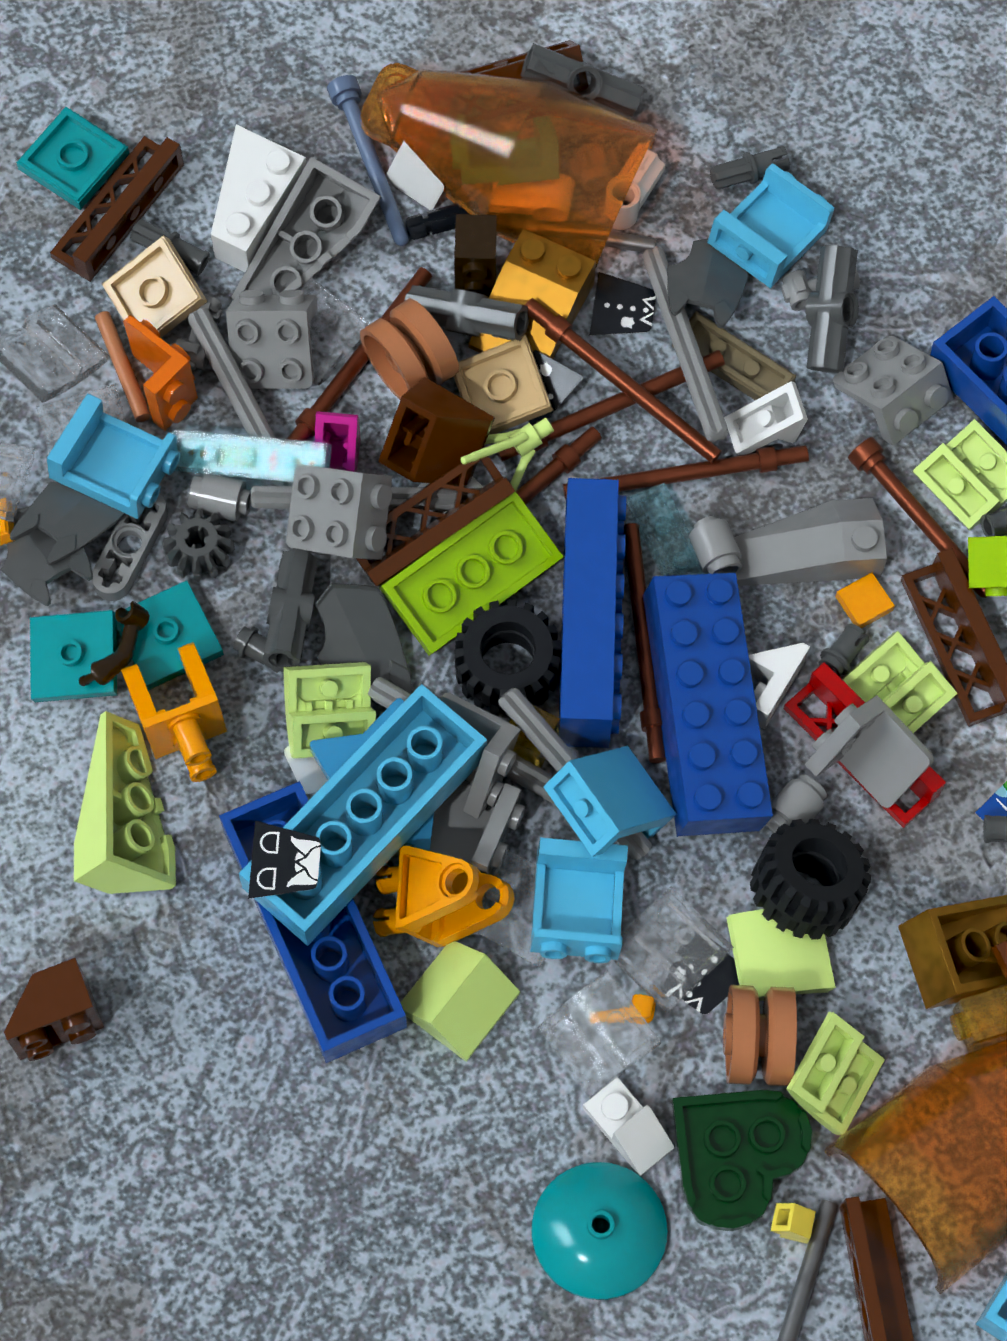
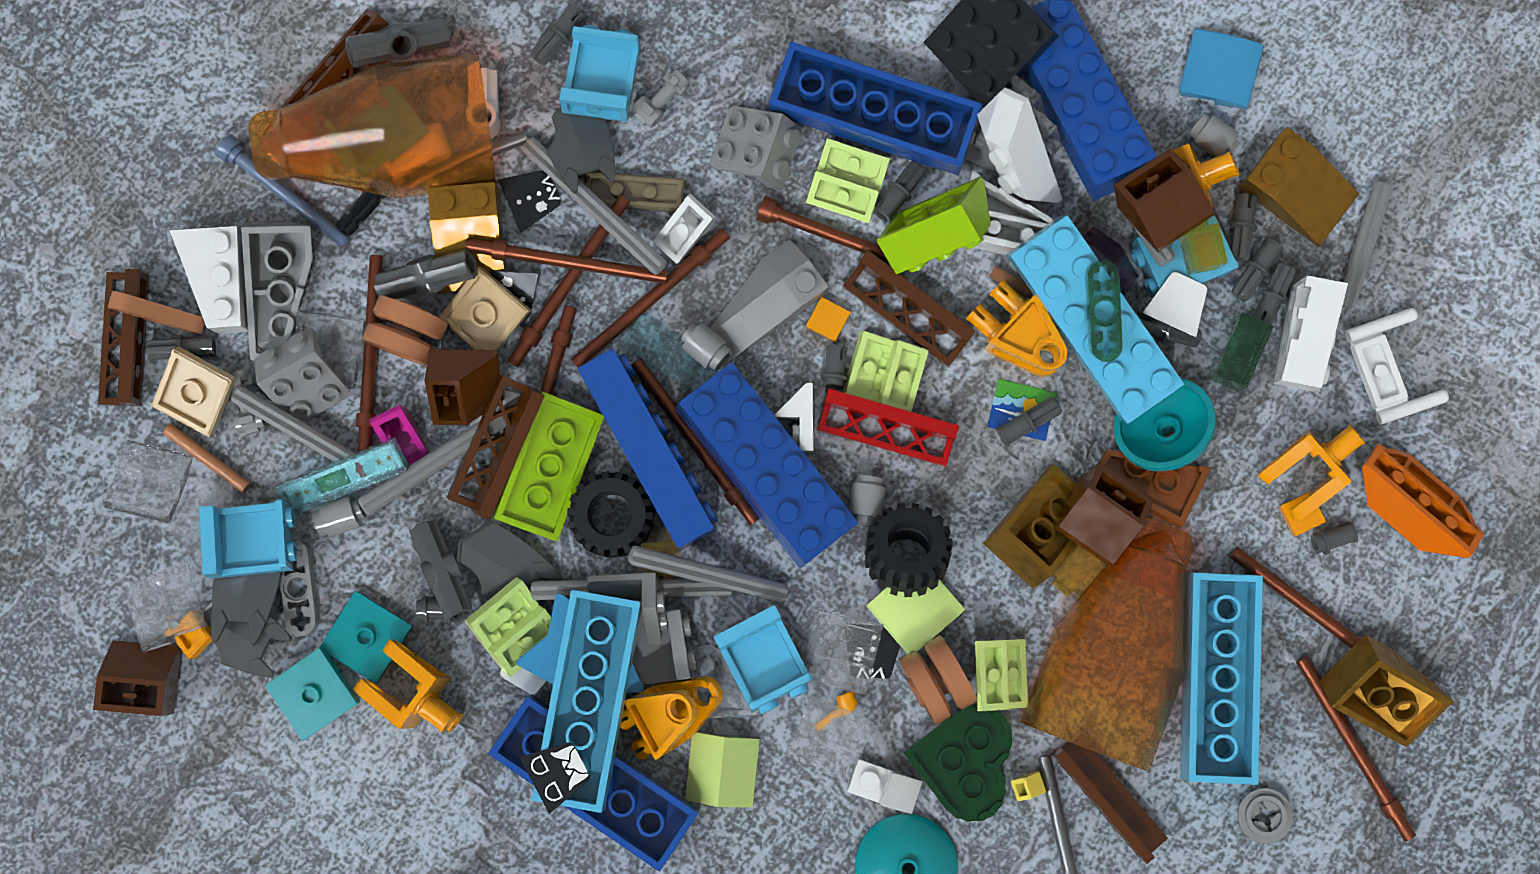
camera: 25 degrees left, 15 degrees up
teal plate [16,107,130,210] -> none
yellowish green wedge [74,711,176,894] -> none
dark brown piece [79,601,150,686] -> none
orange bracket [123,315,198,431] -> none
dark grey gear [162,508,235,582] -> none
light grey bracket [286,464,393,560] -> none
white sticker [386,141,444,210] -> none
dark brown brick [454,214,497,297] -> none
yellowish green plant [460,417,554,491] -> none
medium azure panel [543,746,677,857] -> none
dark grey piece [805,245,859,373] -> none
light grey bracket [805,695,934,808] -> none
none -> nougat beam [107,291,205,335]

